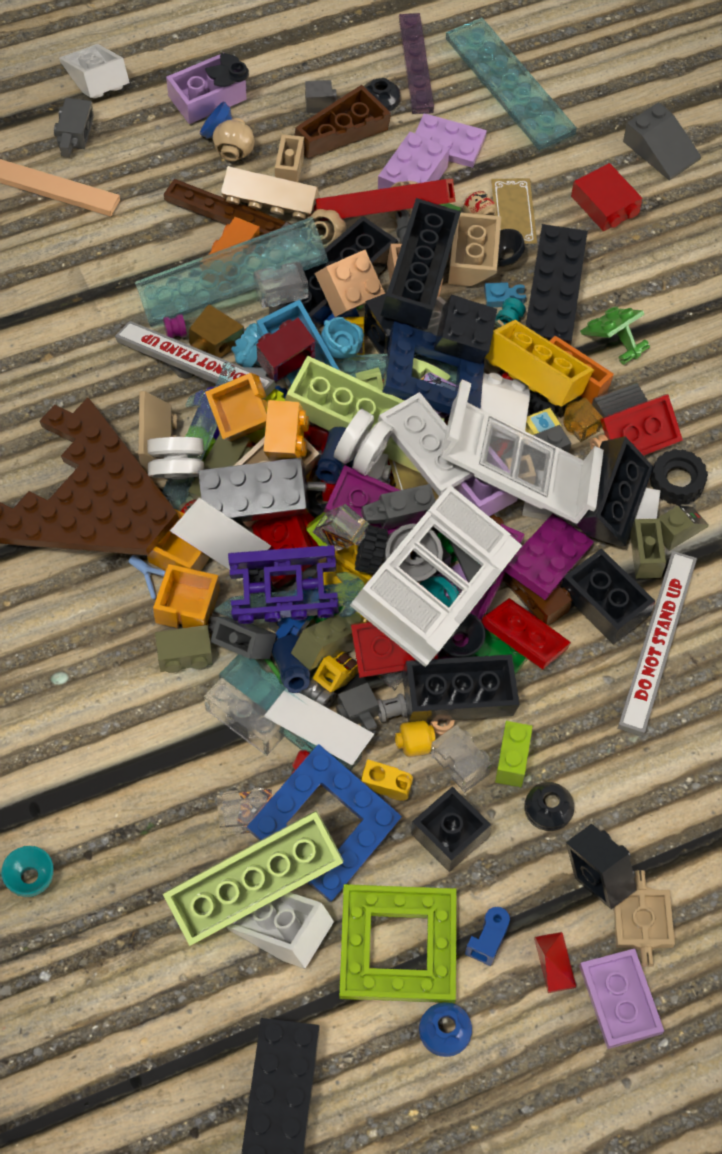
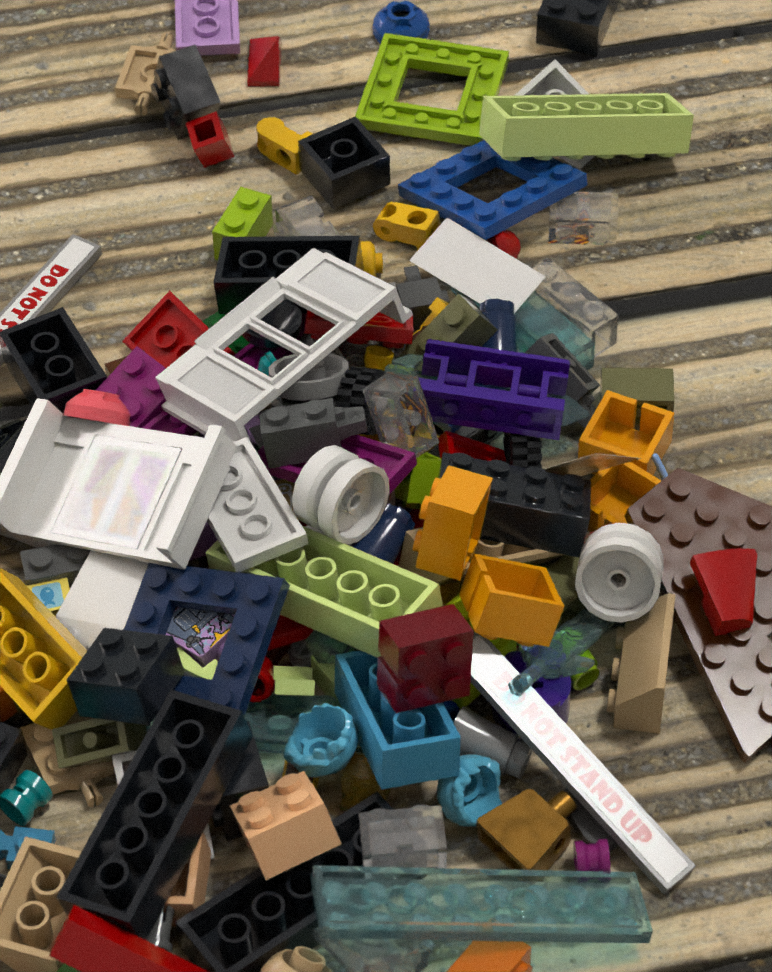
camera: 165 degrees left, 10 degrees down
blue leg [465,907,510,967] -> none
black piece [524,782,574,831] -> none
none -> coral piece [63,389,131,426]
none -> red brick [186,112,235,168]
none -> yellow leg [256,117,313,175]
none -> red slope [690,548,757,636]

